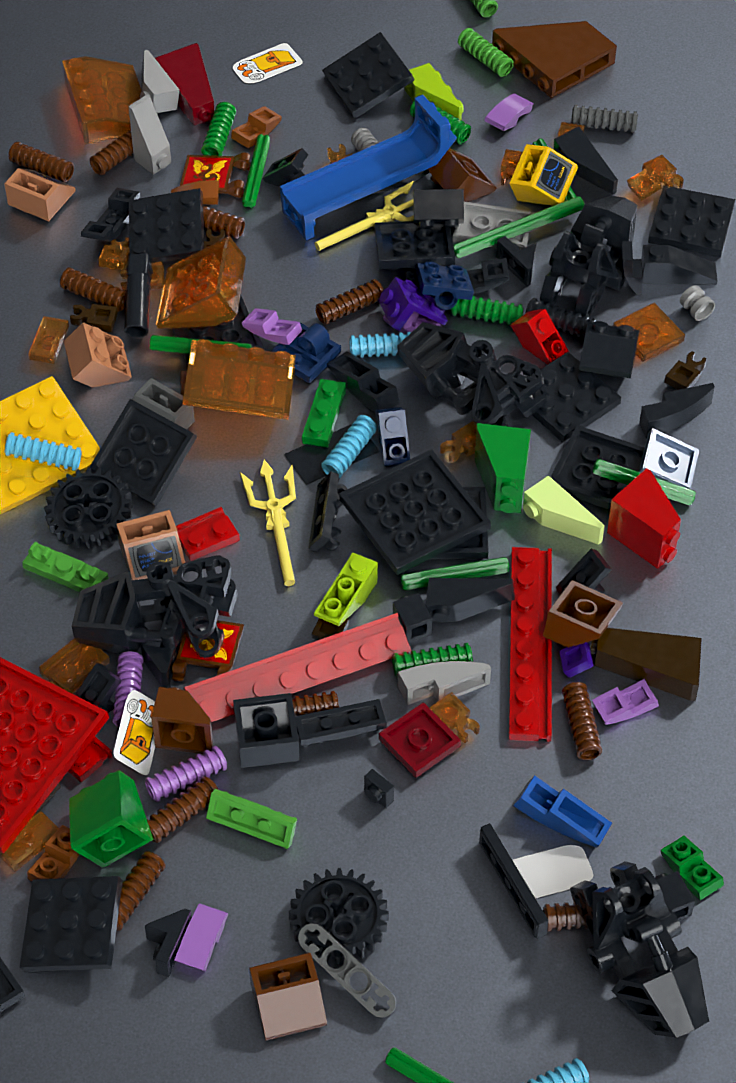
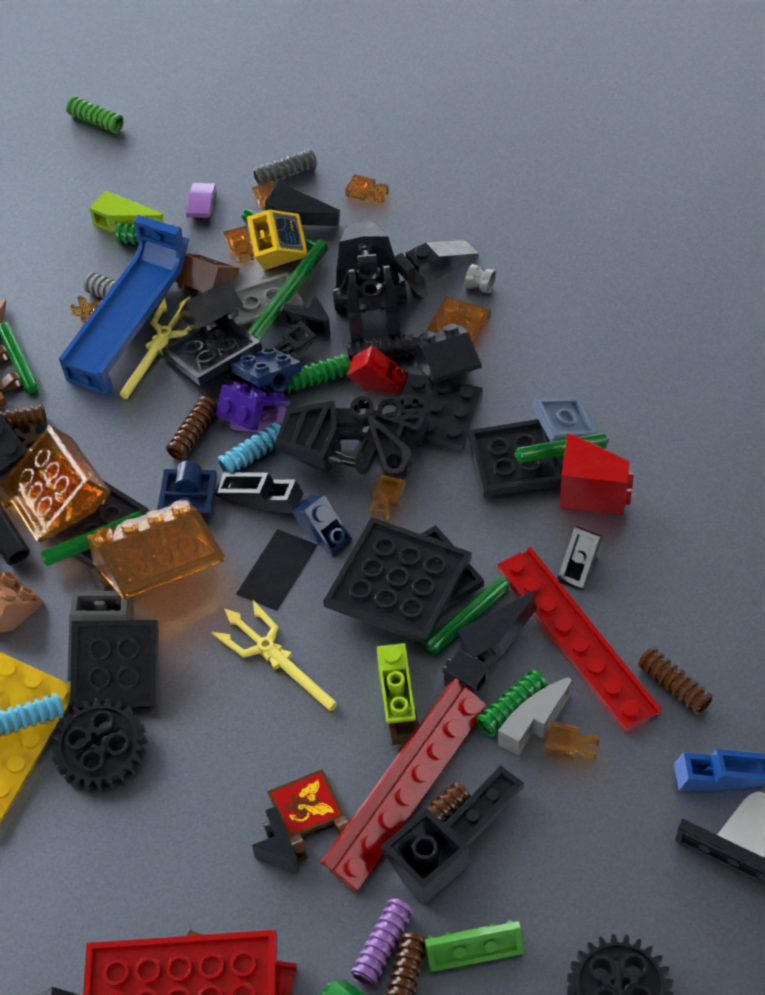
camera: 30 degrees left, 0 degrees up
bright green plate [22,542,109,592] -> none
clear orange plate [39,638,110,693] -> none
black piece [72,555,237,658] -> none
black slope [75,663,122,713] -> none
medium lavender piece [113,651,144,727] -> none
sticker [113,690,155,776] -> none
slope [116,510,185,580] -> none
reddish brown slope [151,687,213,754] -> none
red plate [176,507,240,561] -> none
medium lavender slope [242,308,302,345] -> none
black slope [262,148,308,187] -> none
green plate [302,379,346,448] -> none
black plate [308,471,347,552] -> none
medium azure piece [321,415,377,479] -> none
black plate [322,32,415,119] -> none
black plate [364,769,394,808] -> none
dark red plate [379,702,461,778] -> none
bright green piece [458,28,514,77] -> none
green slope [475,423,531,513] -> none
reddish brown slope [492,21,617,98] -> none
yellowish green slope [523,476,605,544] -> none
reddish brown slope [543,580,623,648] -> none
dark purple plate [560,642,594,678] -> none
dark brown slope [590,628,702,701] -> none
medium lavender slope [592,679,659,725] -> none
clear orange plate [627,161,674,201] -> none
black slope [639,383,715,439] -> none
black plate [648,185,736,257] -> none
dark brown plate [664,351,707,390] -> none

